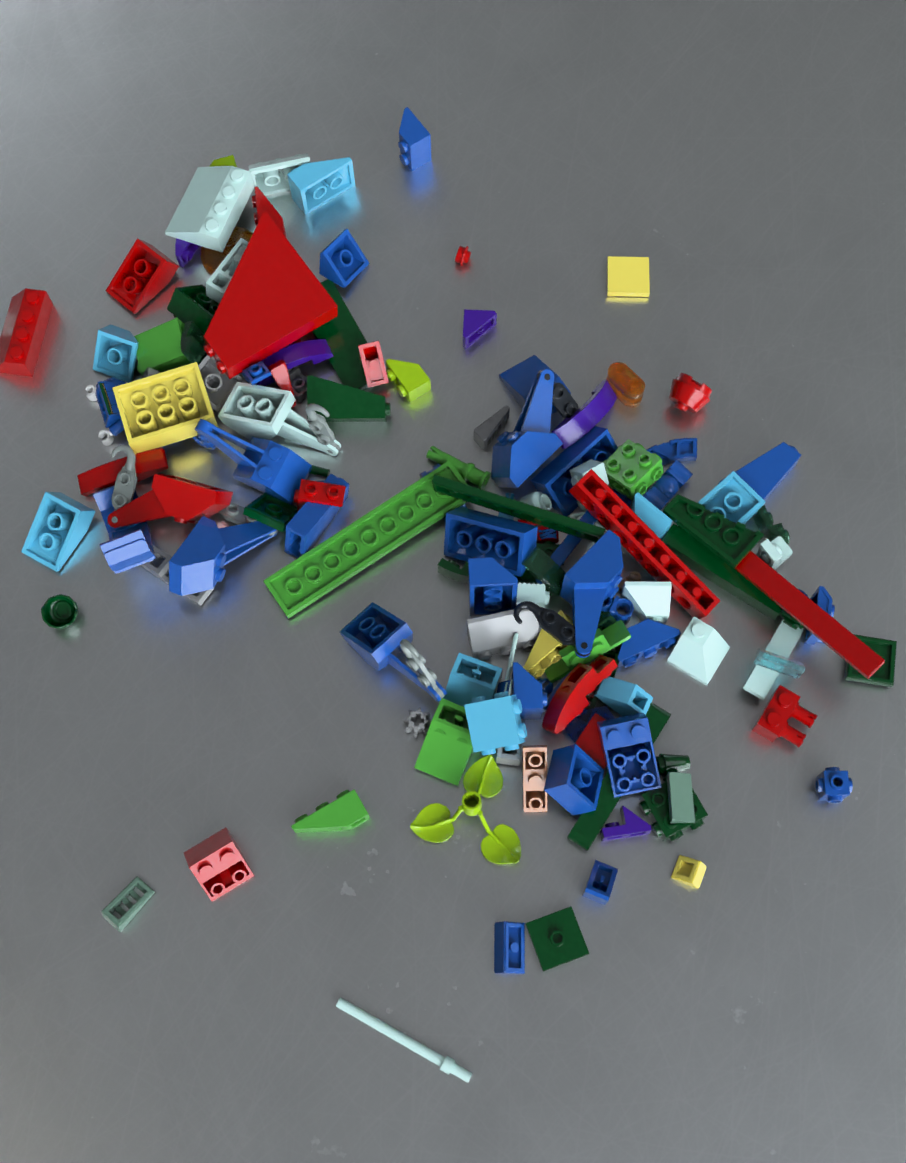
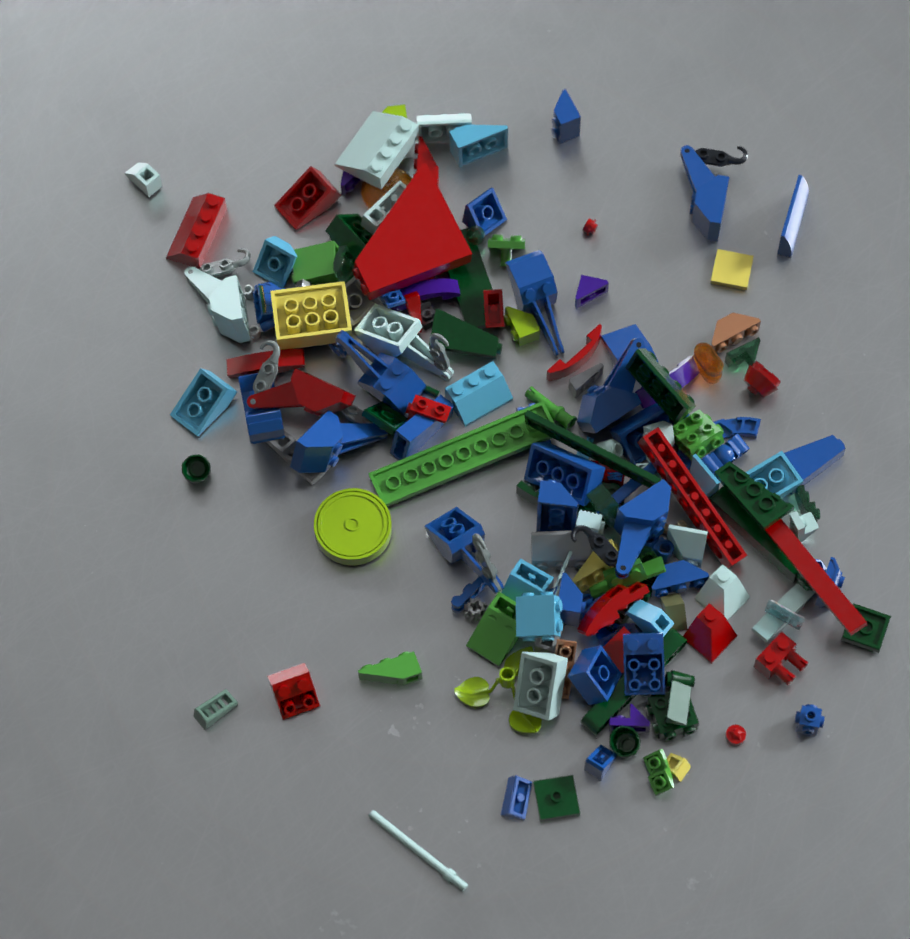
camera: 10 degrees right, 5 degrees down
none -> light aqua slope [184,248,251,343]
none -> lime brick [314,488,392,565]
none -> medium azure slope [445,361,513,427]
none -> blue plate [451,576,488,614]
none -> clear green tile [466,226,485,245]
none -> bright green plate [488,235,525,266]
none -> blue slope [505,250,565,356]
none -> light aqua slope [513,652,568,720]
none -> red slope [546,324,602,382]
none -> dark green hair [609,726,641,758]
none -> dark green slope [625,348,696,425]
none -> bright green slope [643,749,674,795]
none -> olive slope [659,593,687,632]
none -> blue slope [680,145,748,242]
none -> red slope [683,603,738,664]
none -> nougat slope [710,313,761,355]
none -> clear green slope [725,337,761,367]
none -> red tile [725,724,746,746]
none -> slope [777,175,809,258]

